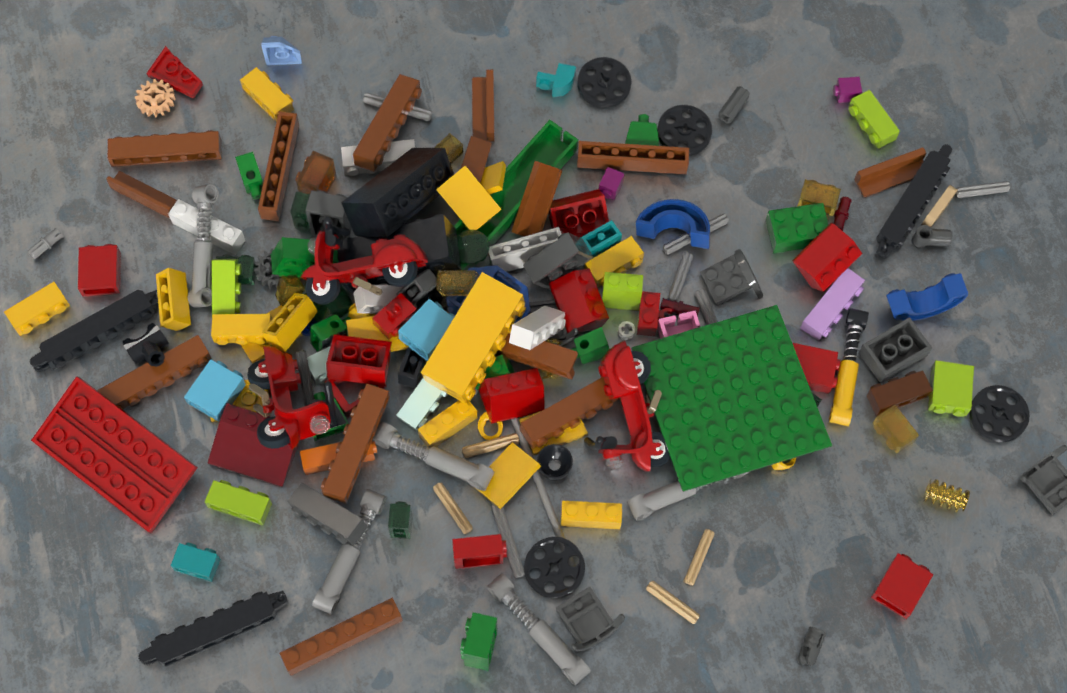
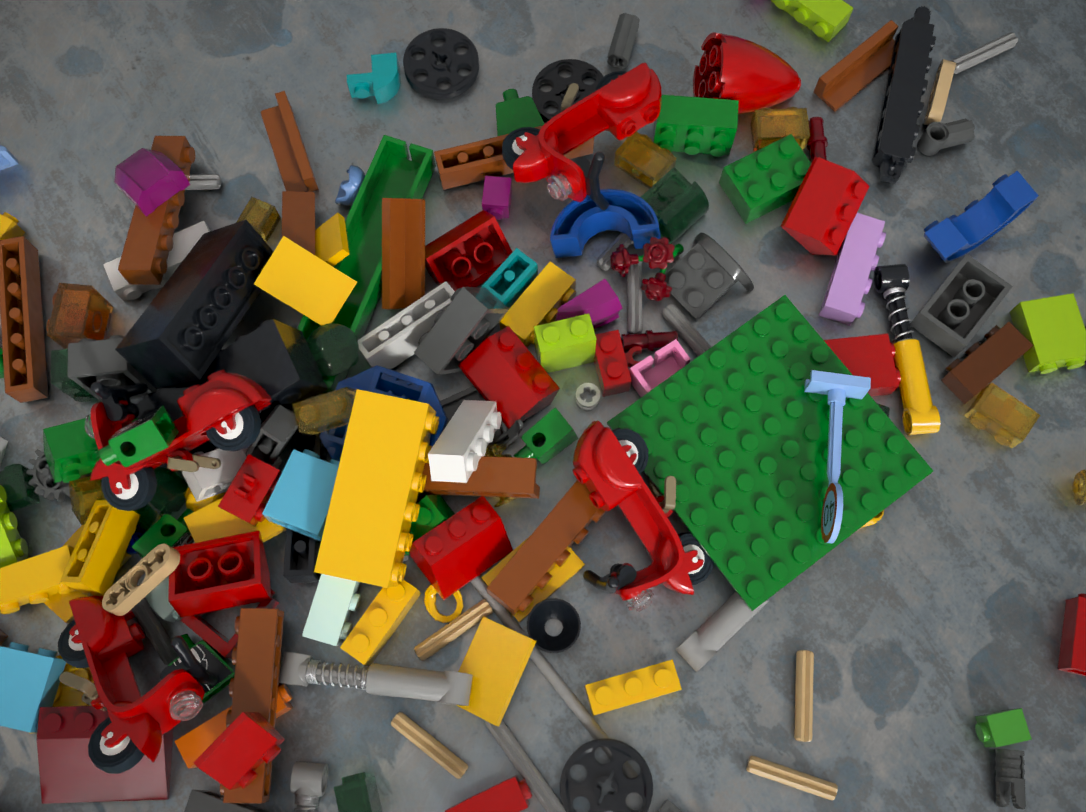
camera: 15 degrees left, 5 degrees up
none -> green torso [98,406,179,467]
none -> tan beam [102,544,180,616]
none -> magenta slope [114,148,191,216]
none -> red slope [193,712,285,790]
none -> medium blue hair [335,165,365,206]
none -> red piece [502,63,662,210]
none -> magenta slope [556,279,623,329]
none -> dark red plant [610,237,684,301]
none -> clear yellow brick [614,131,677,193]
none -> clear green brick [641,167,709,244]
none -> green brick [652,95,739,157]
none -> red cylinder [693,32,801,114]
none -> light blue piece [804,370,871,544]
none -> bright green brick [975,708,1032,747]

